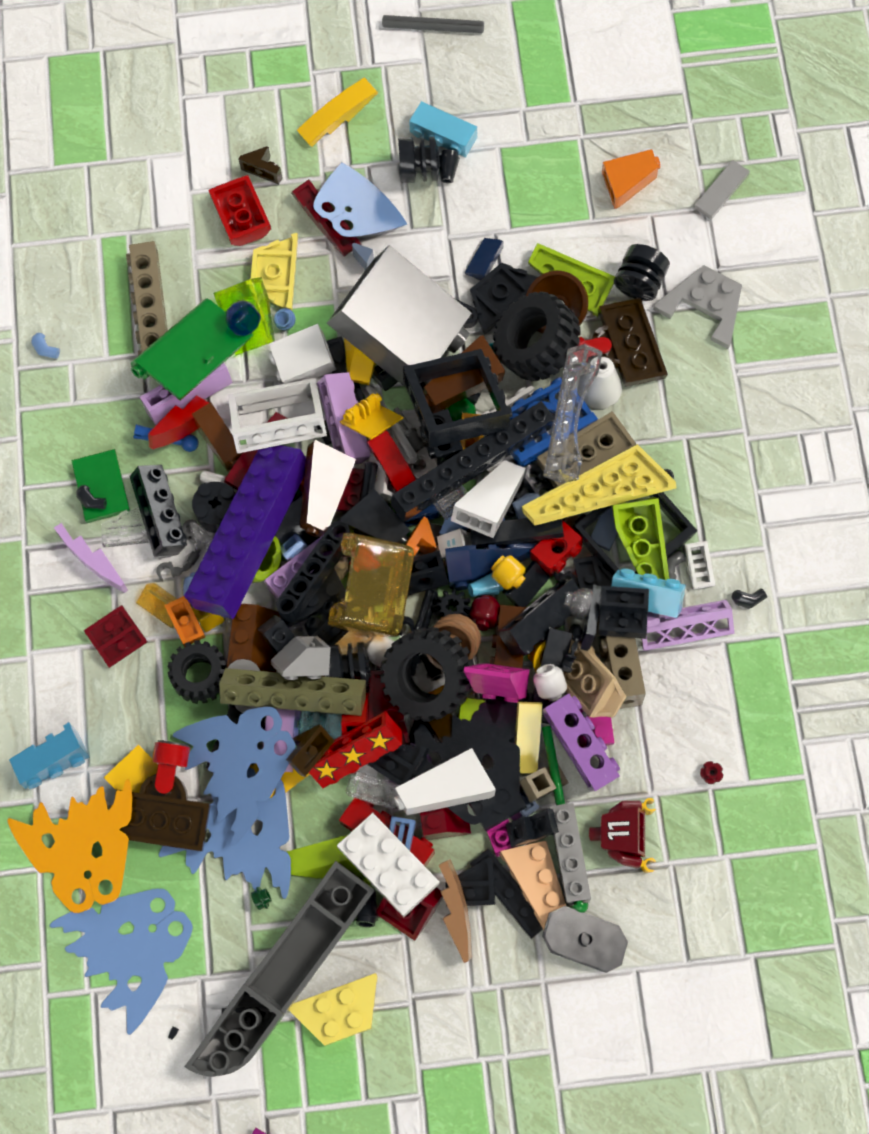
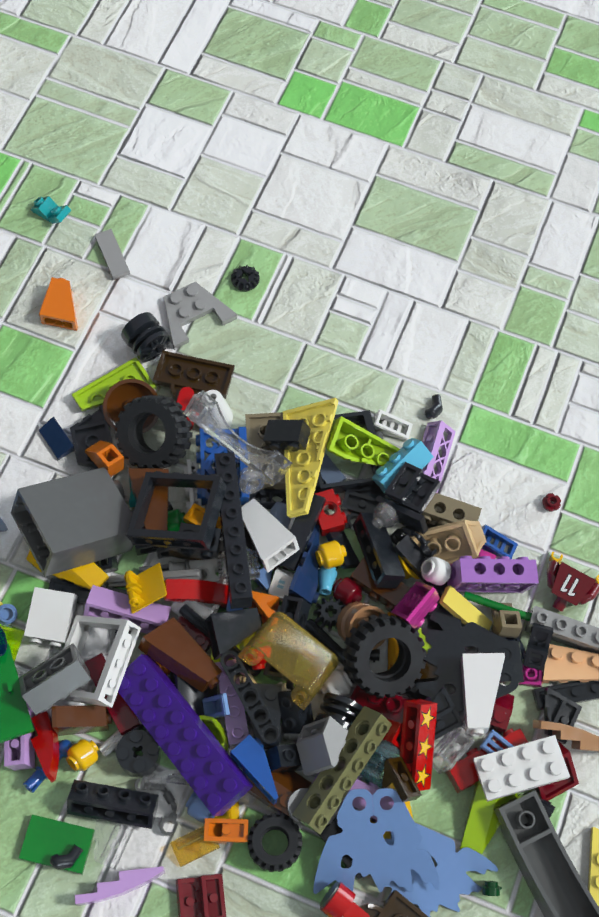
camera: 70 degrees left, 5 degrees down
none -> slope [19,643,91,715]
none -> teal slope [30,196,71,224]
none -> yellow head [66,739,99,771]
none -> orange slope [85,440,124,477]
none -> blue slope [230,734,278,805]
none -> black gear [231,265,260,291]
none -> clear brick [239,467,266,494]
none -> black brick [263,420,311,451]
none -> blue slope [481,524,518,559]

